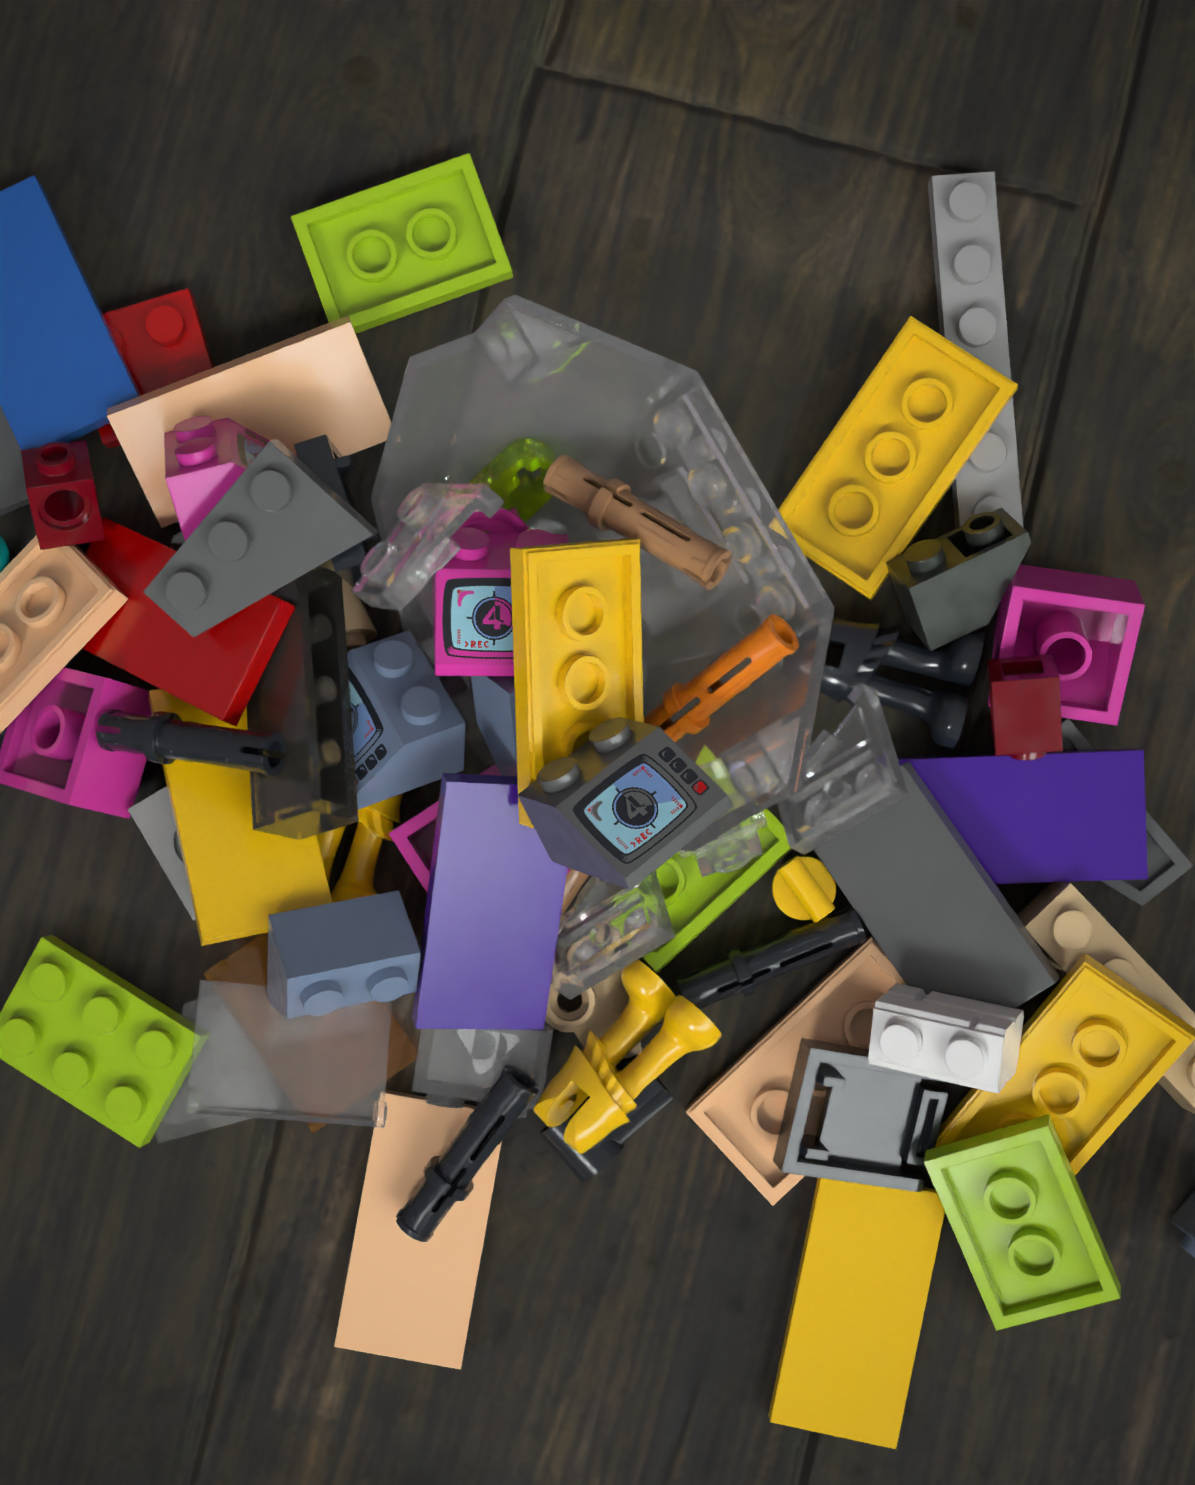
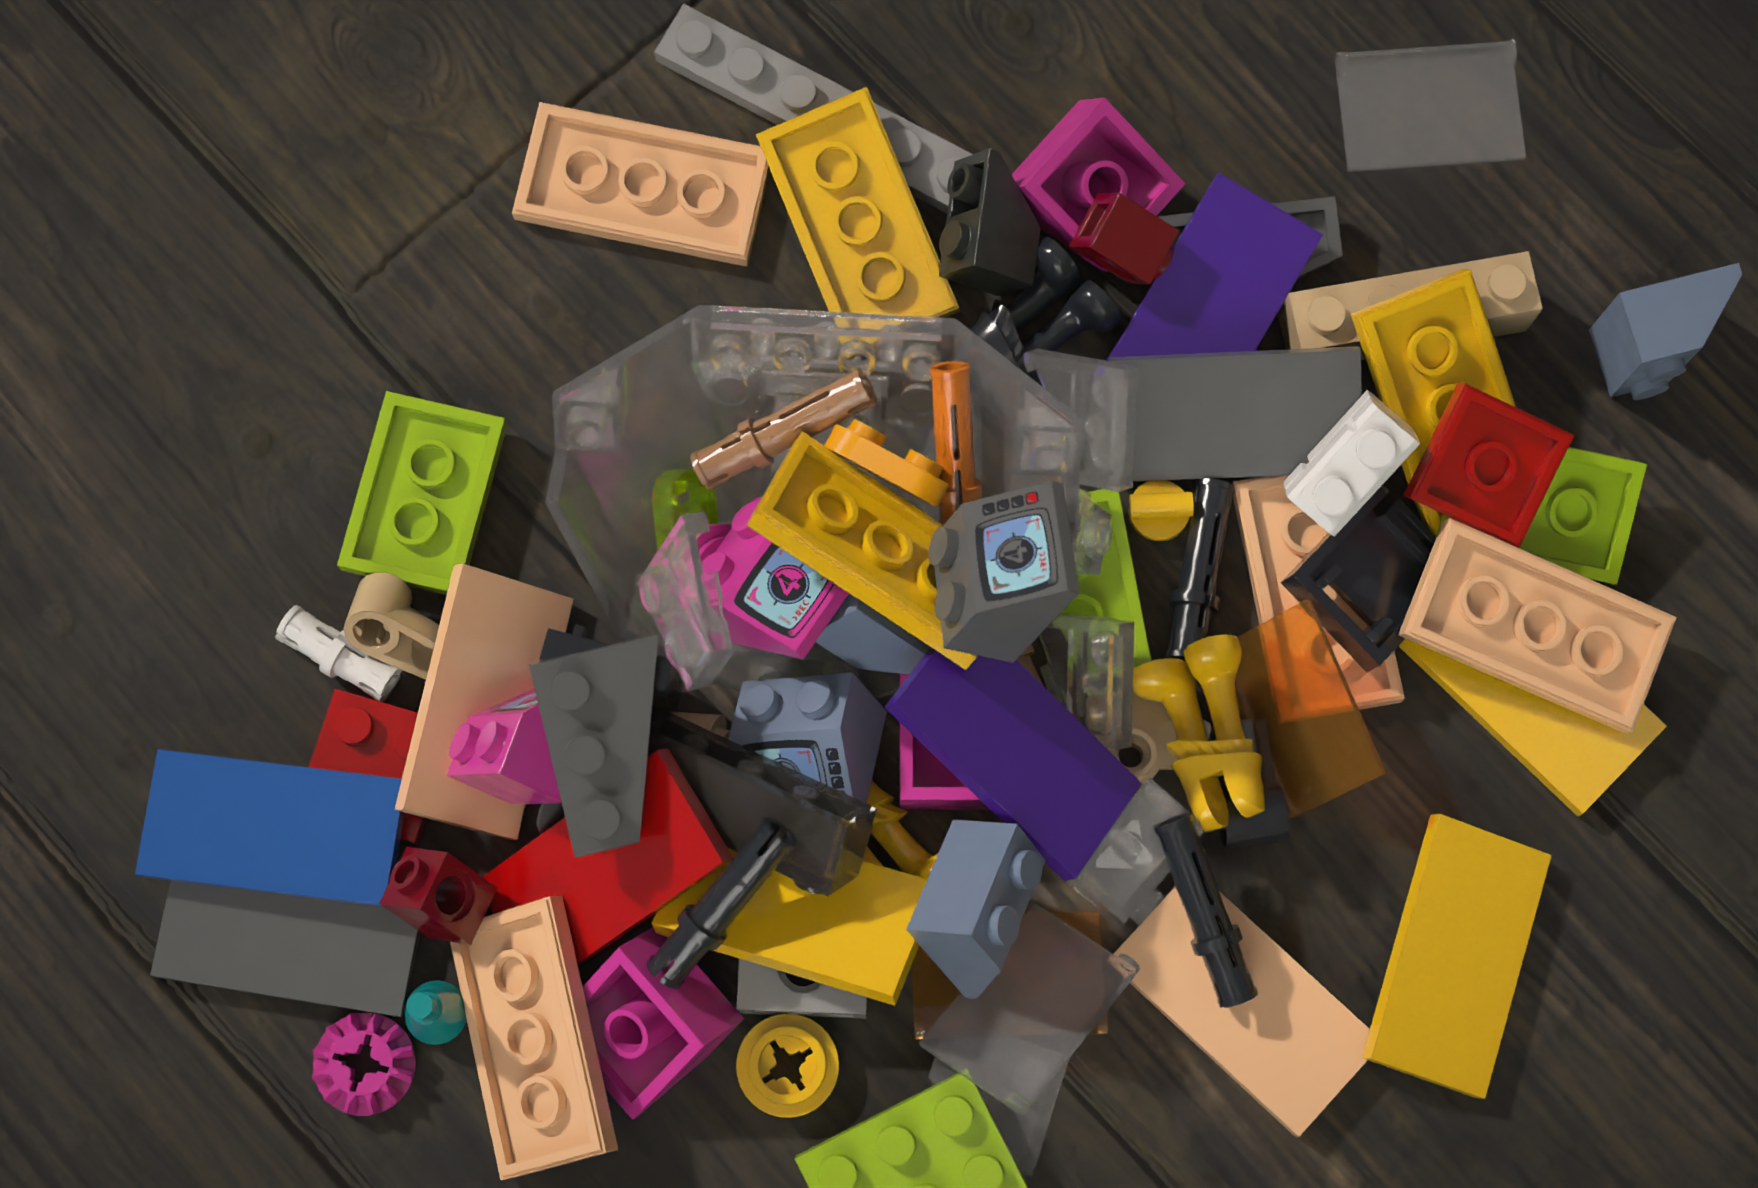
camera: 55 degrees left, 10 degrees down
none -> white pin [275,605,402,702]
none -> tan piece [343,573,439,679]
none -> light nougat tile [512,102,770,267]
none -> yellow gear [736,1014,839,1118]
none -> light orange plate [824,418,949,508]
none -> clear orange piece [1235,598,1387,819]
none -> yellow tile [1362,814,1552,1099]
none -> light nougat tile [1398,518,1677,734]
none -> red tile [1403,381,1574,548]

